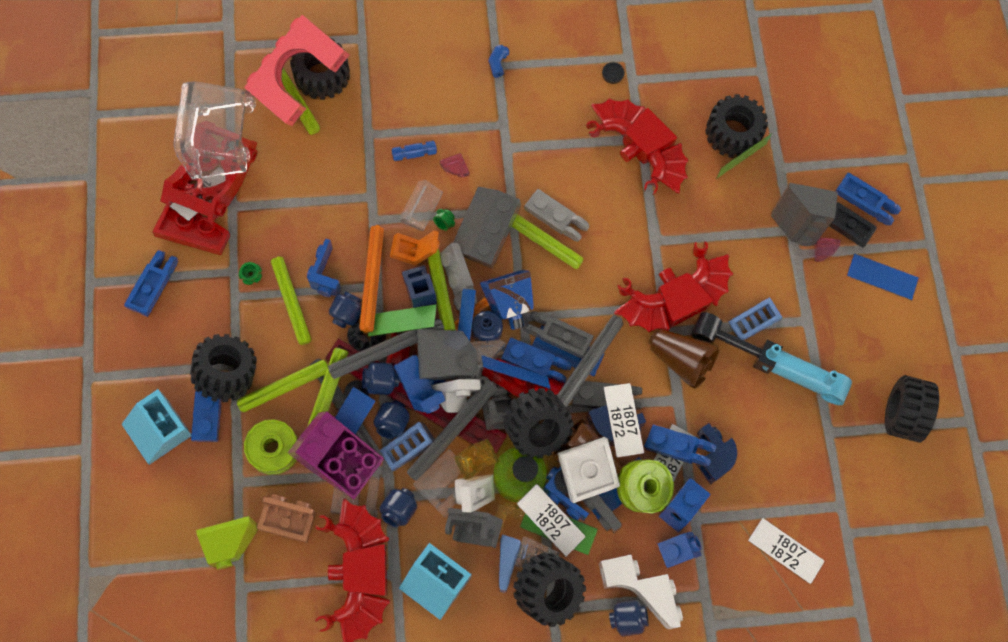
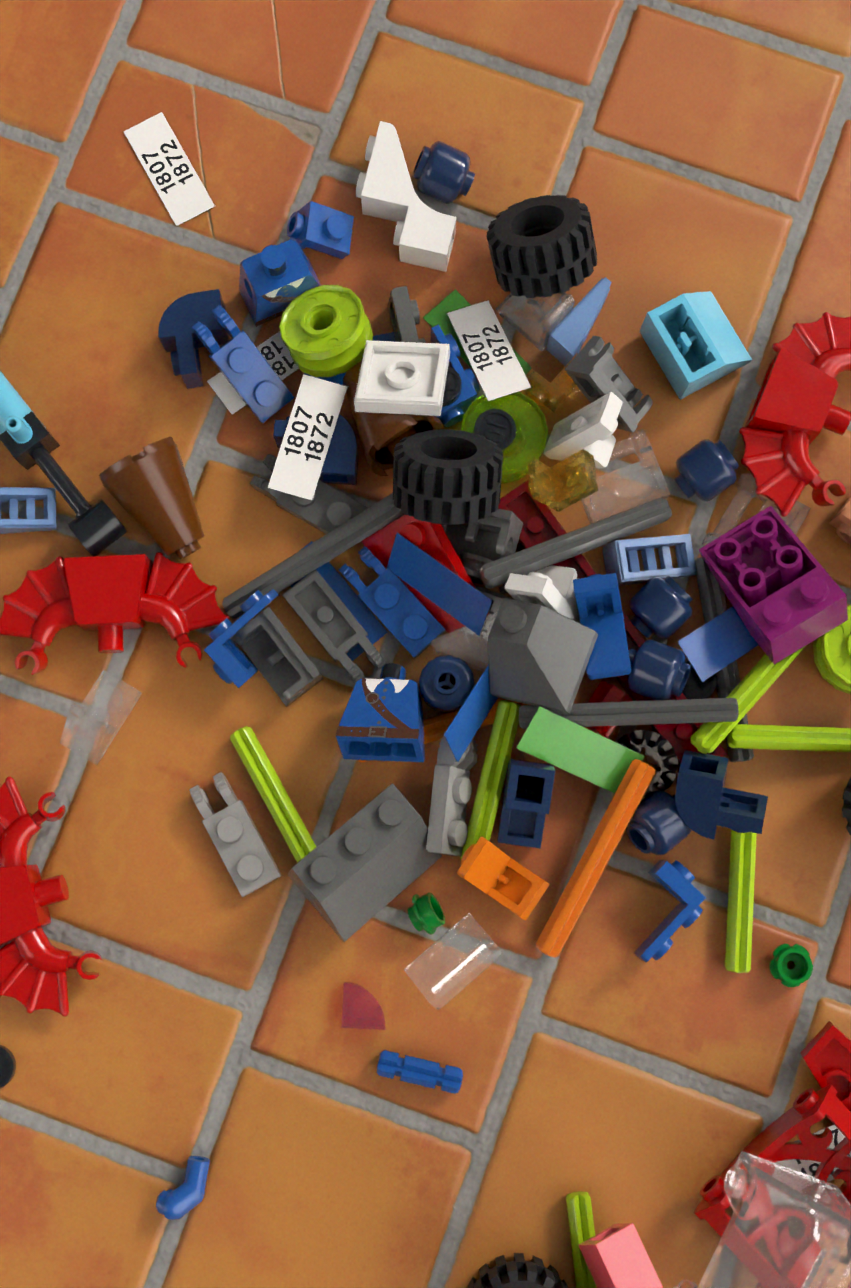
camera: 150 degrees left, 10 degrees up
none -> clear slope [60,670,142,765]
none -> blue bracket [204,589,279,688]
none -> dark grey hinge [235,607,323,707]
none -> dark blue brick [675,750,768,840]

